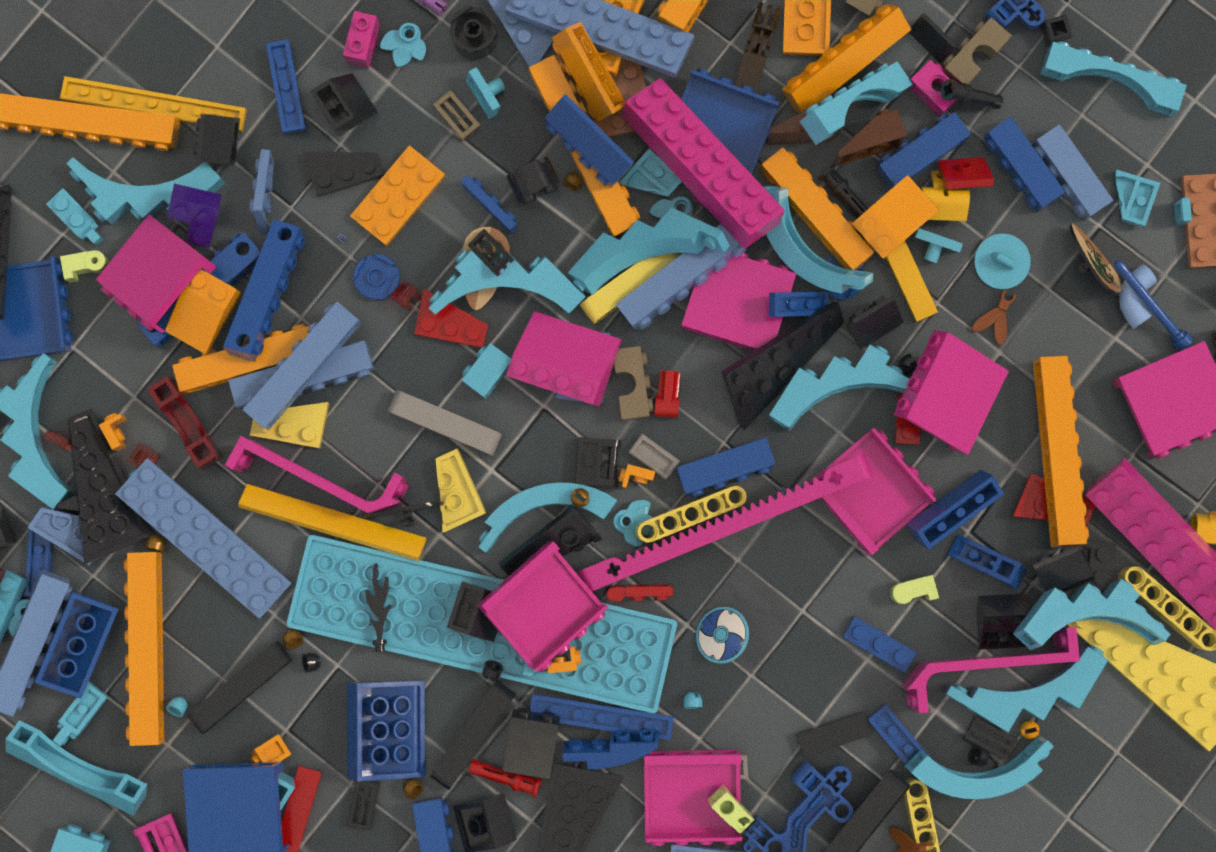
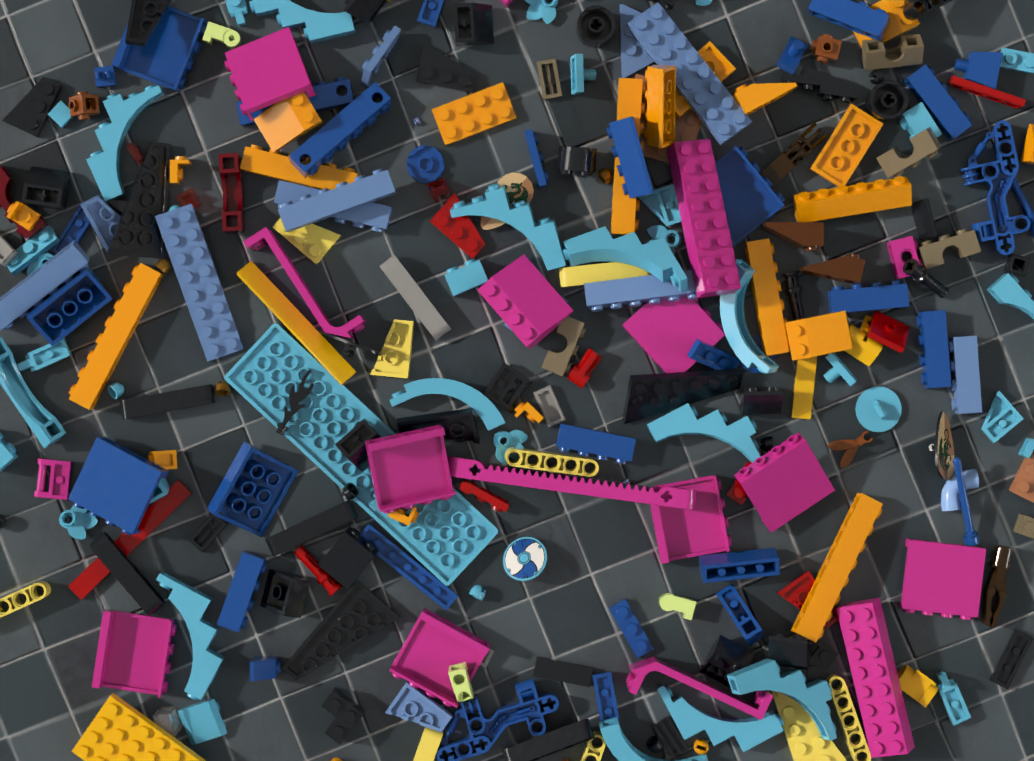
camera: 25 degrees right, 5 degrees up
dark purple brick [167,183,221,248] -> none
black hinge [302,653,321,673] -> none
pearl gold hinge [402,778,424,800] -> none
black tile [468,229,514,277] -> none
blue slope [562,729,659,770] -> none
pearl gold hinge [571,488,590,508] -> none
medium azure arch [800,62,913,145] -> none

